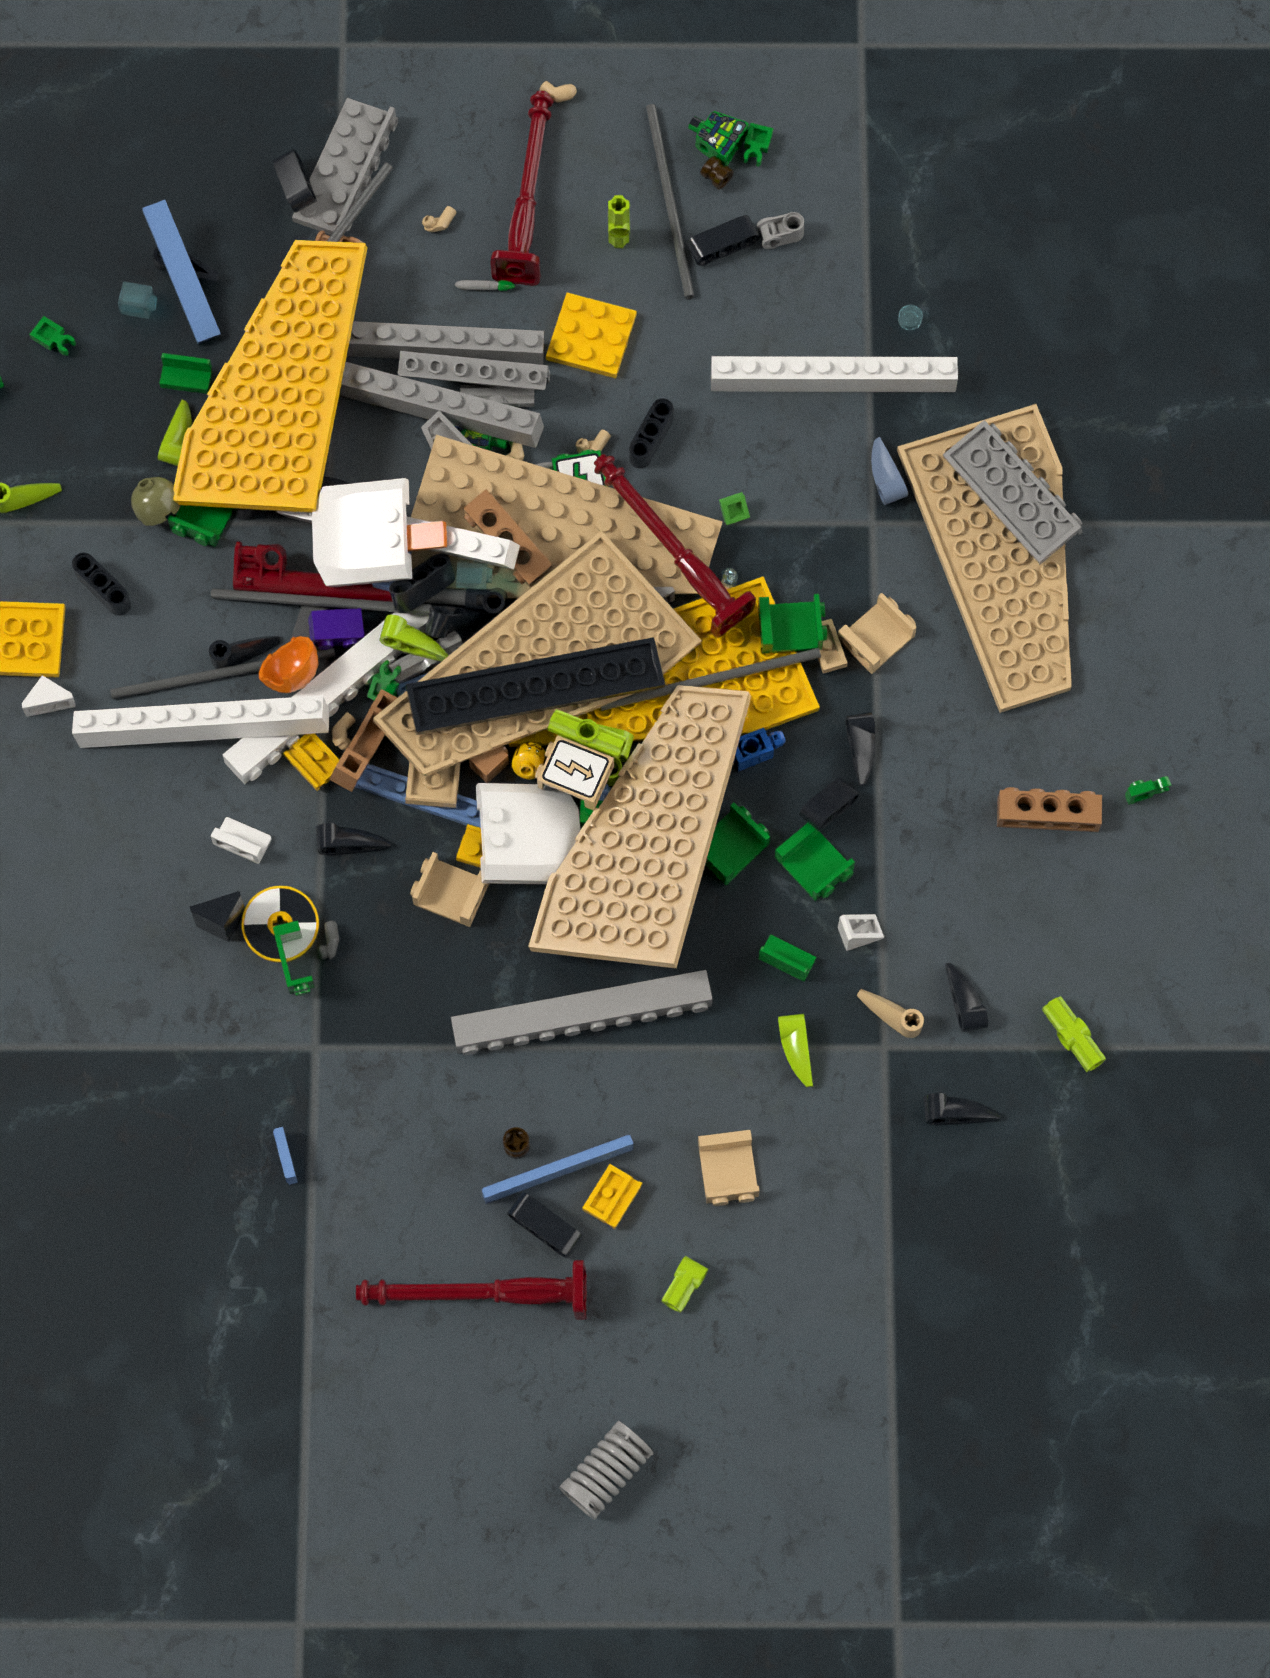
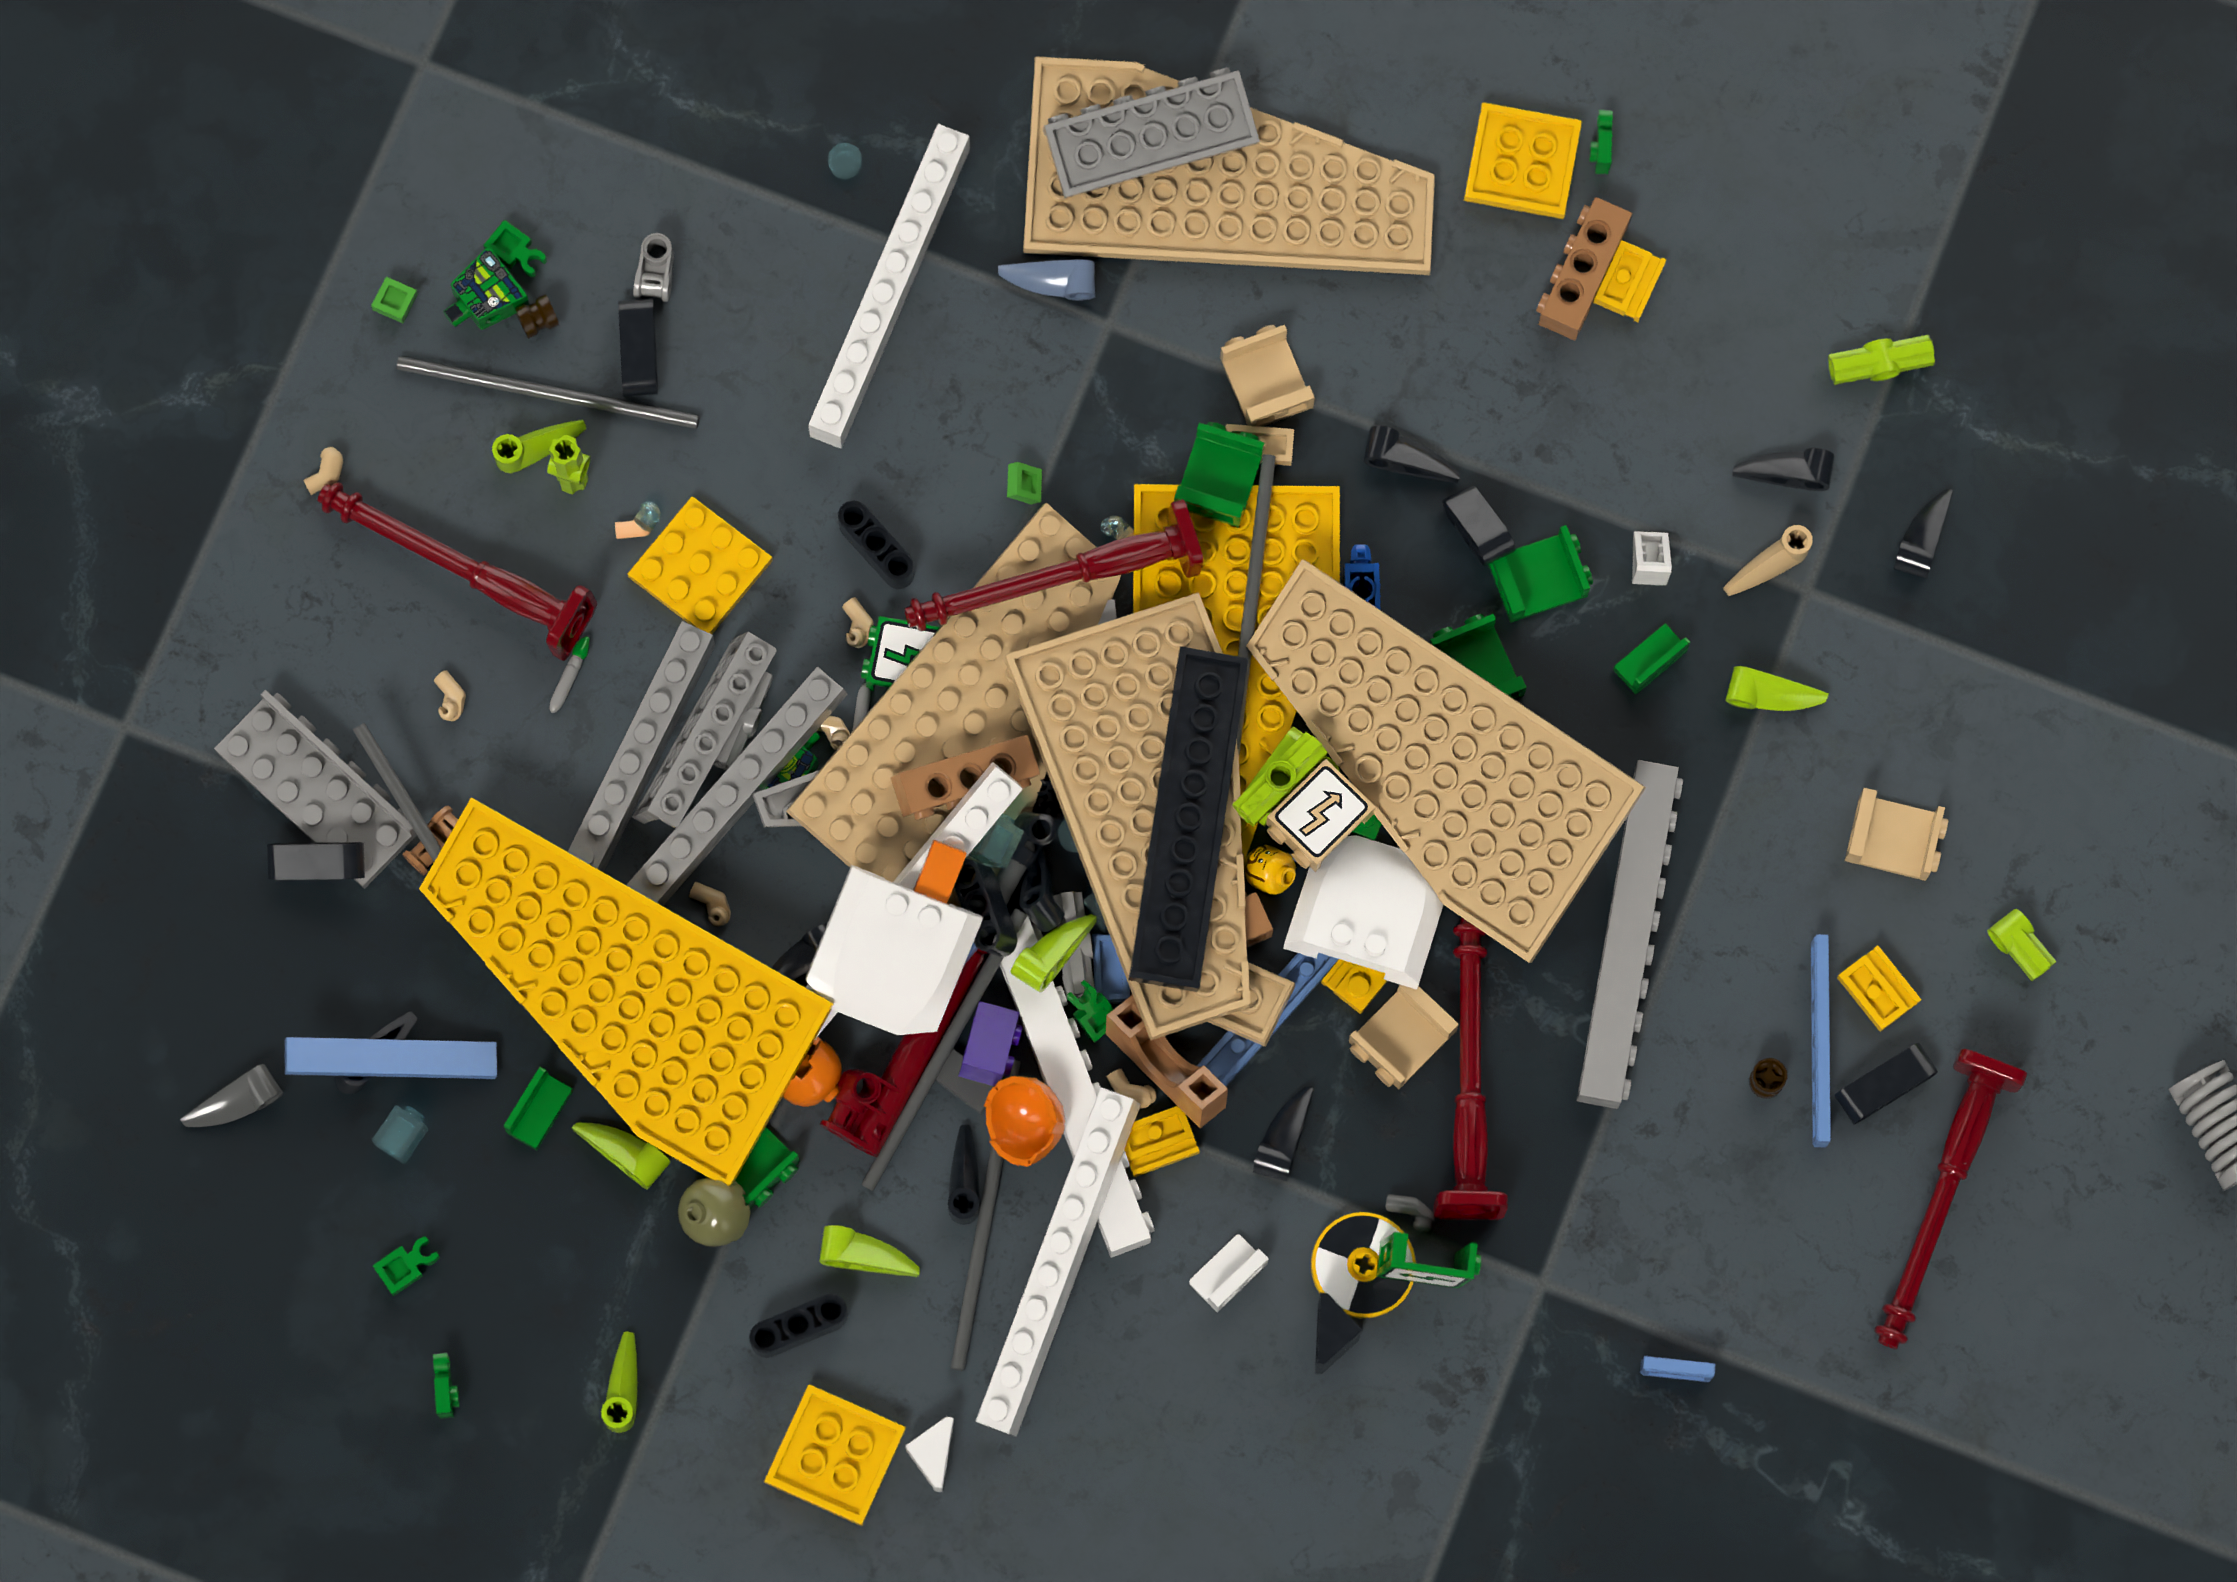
camera: 70 degrees left, 5 degrees up
none -> dark grey piece [180,1064,283,1127]
none -> bright green plate [371,277,418,323]
none -> lime piece [492,420,587,473]
none -> arm [615,501,661,539]
none -> tan arm [689,882,731,926]
none -> orange cylinder [783,1037,842,1107]
none -> lime piece [819,1225,920,1277]
none -> dark red piece [1434,918,1508,1220]
none -> yellow plate [1464,102,1582,219]
none -> yellow plate [1593,240,1667,322]

